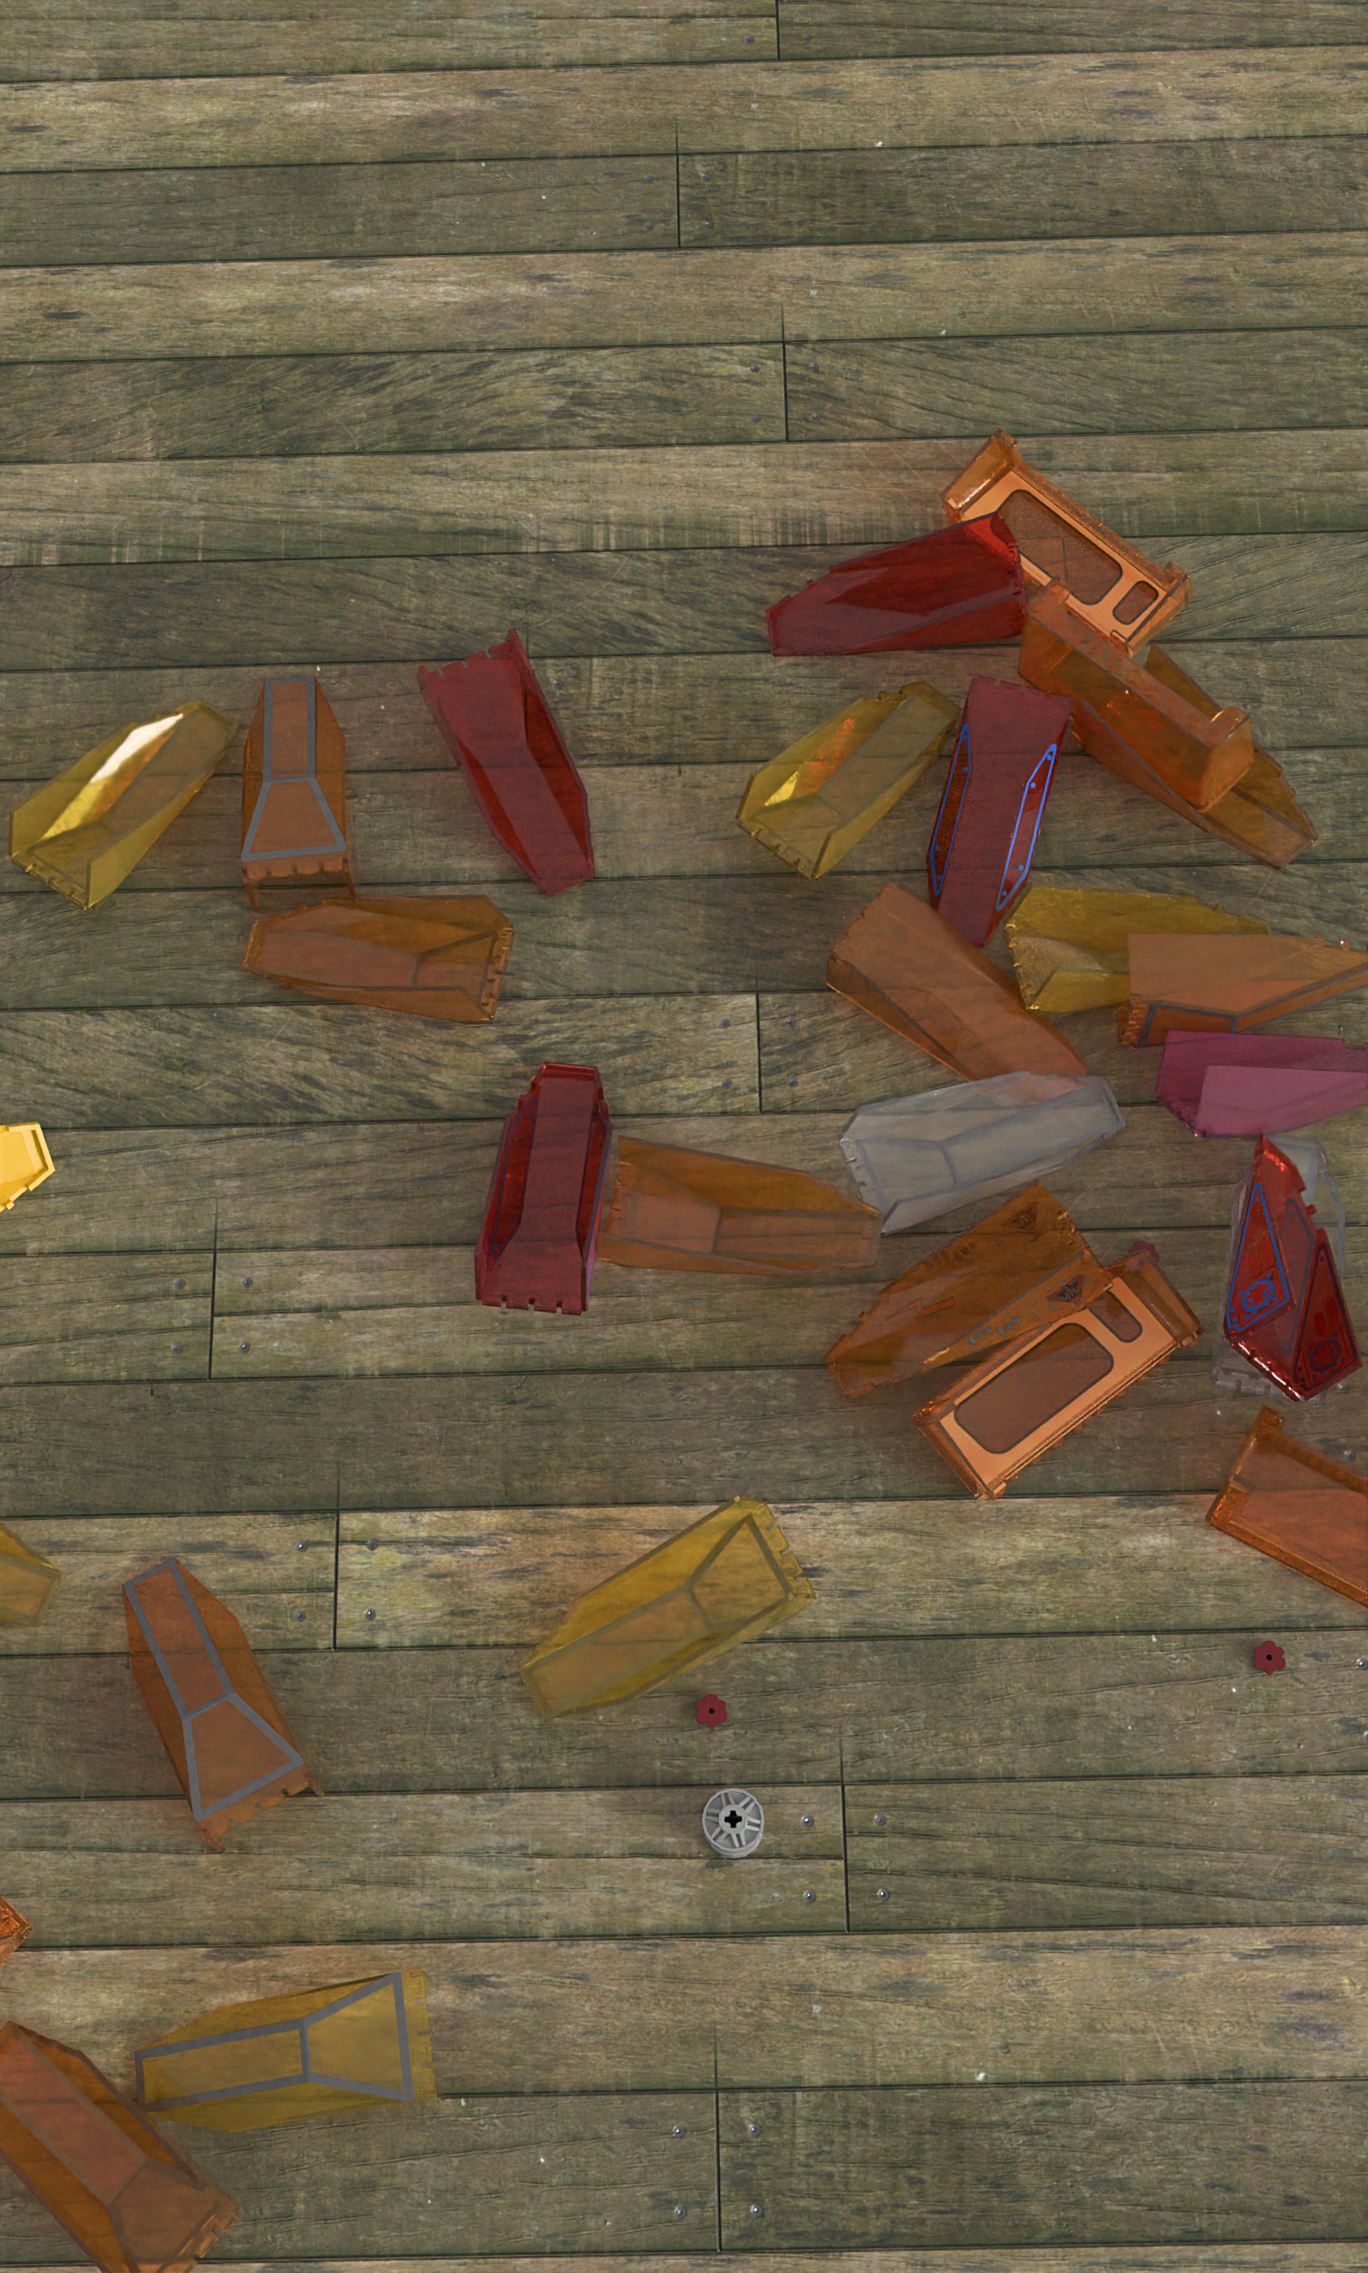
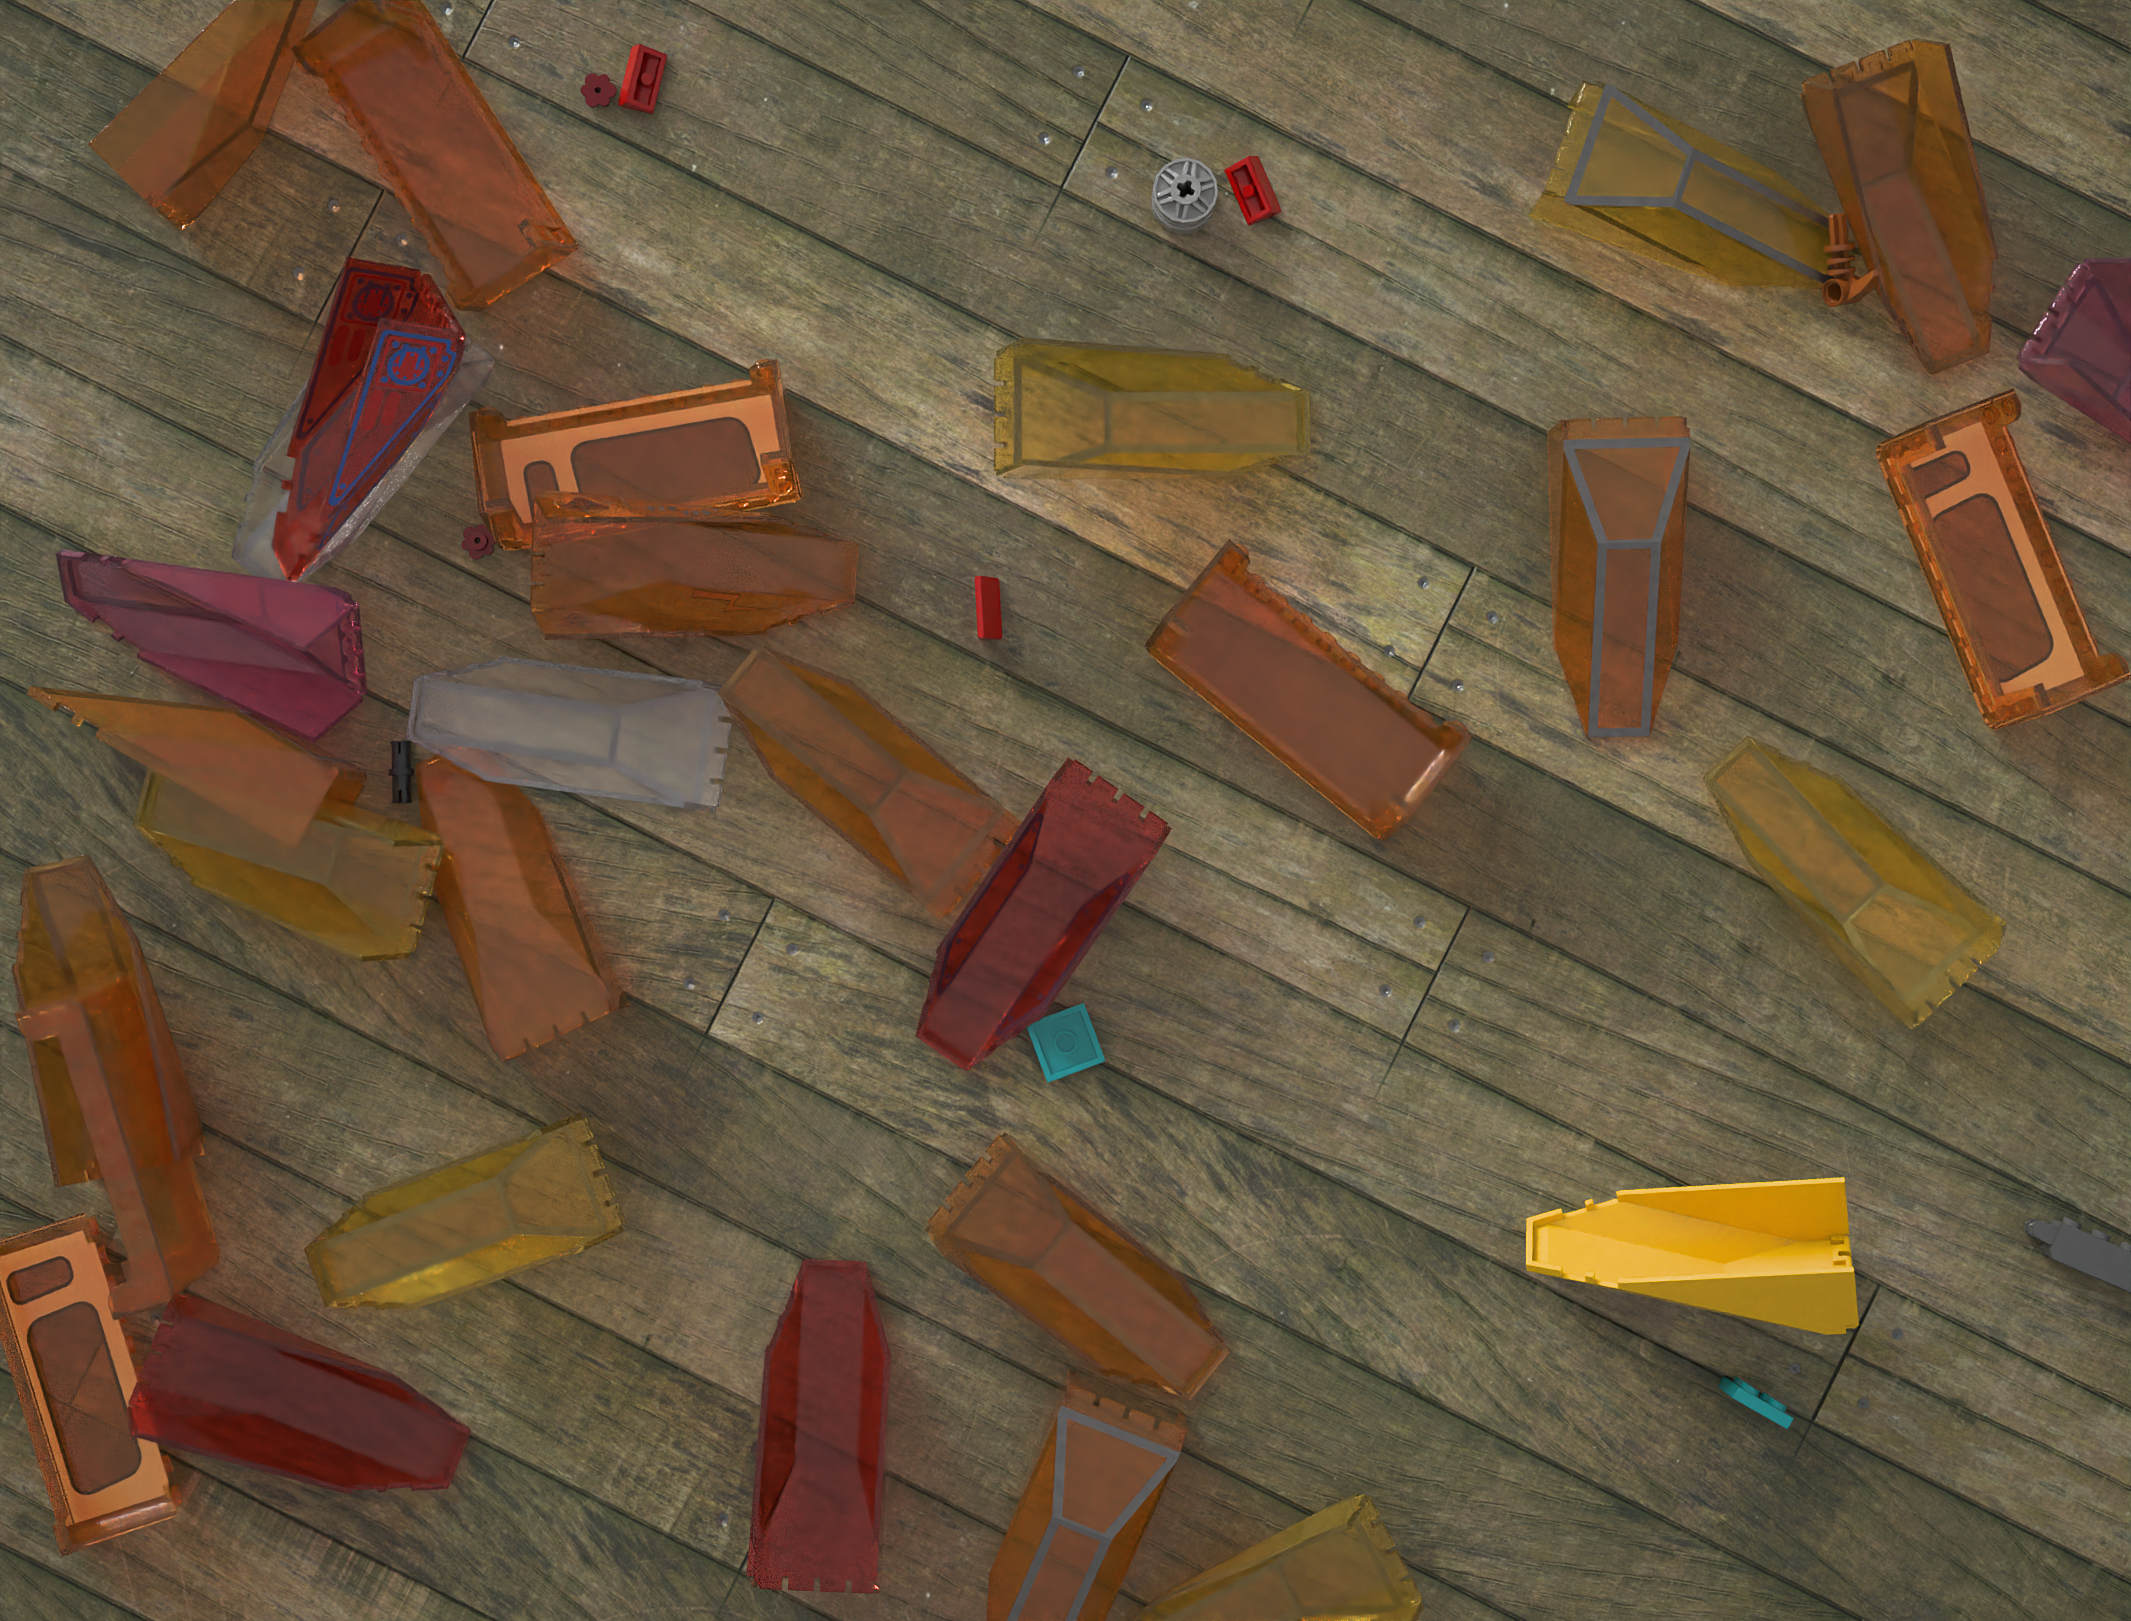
camera: 160 degrees left, 20 degrees up
dark red plant [696,1694,728,1728] -> none
clear red windscreen [926,675,1074,947] -> none
none -> black pin [389,741,414,803]
none -> red slope [618,44,667,114]
none -> red slope [974,576,1002,641]
none -> teal plate [1026,1002,1106,1083]
none -> clear orange windscreen [1145,539,1473,840]
none -> red slope [1224,155,1282,226]
none -> dark orange piece [1822,213,1880,307]

